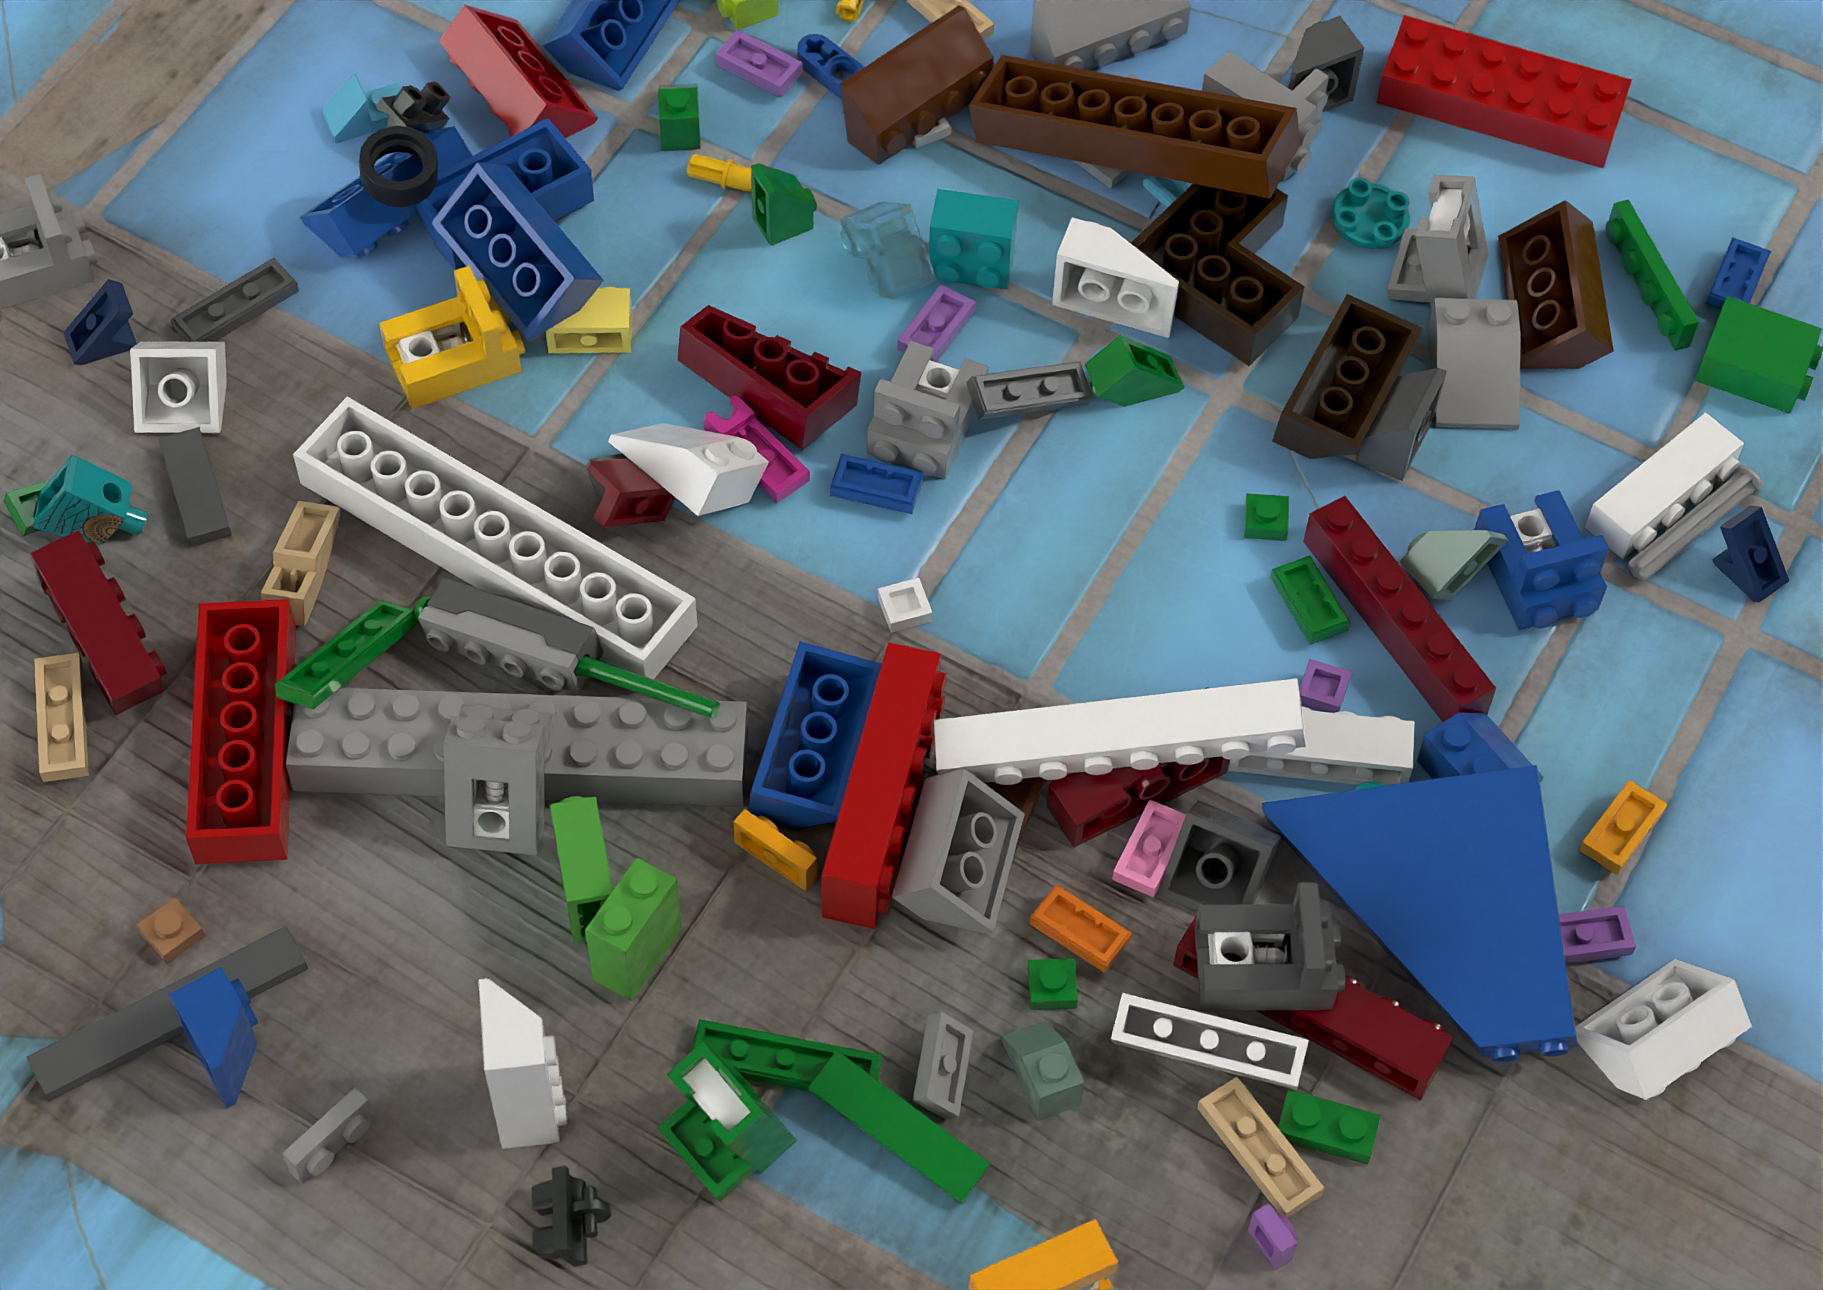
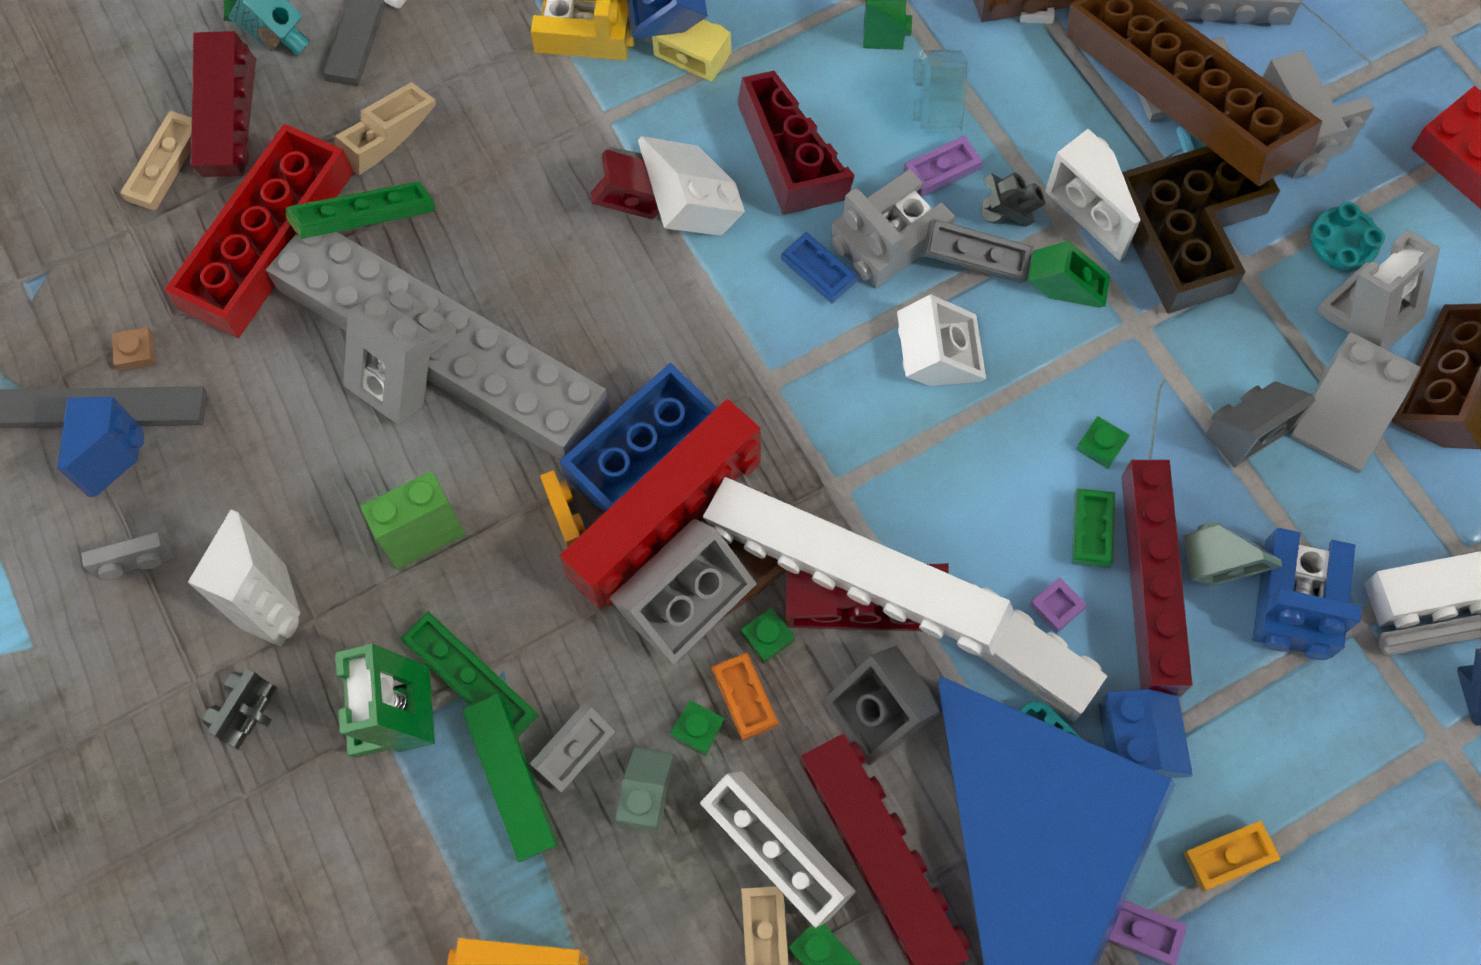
camera: 35 degrees right, 10 degrees up
white brick [293,397,697,679] -> none
piece [414,578,720,719] -> none
bright green brick [550,796,613,944] -> none
dark pink plate [704,396,810,503] -> none
white tile [878,578,933,633] -> none
teal brick [928,189,1019,290] -> none
bright pink plate [1112,799,1186,898] -> none
dark grey brick [1195,882,1345,1011] -> none
dark brown slope [1272,294,1423,459] -> none
dark grey slope [1288,16,1364,113] -> none
none -> green plate [740,607,795,664]
none -> white slope [897,294,986,386]
none -> pearl dark grey hips [981,172,1046,227]

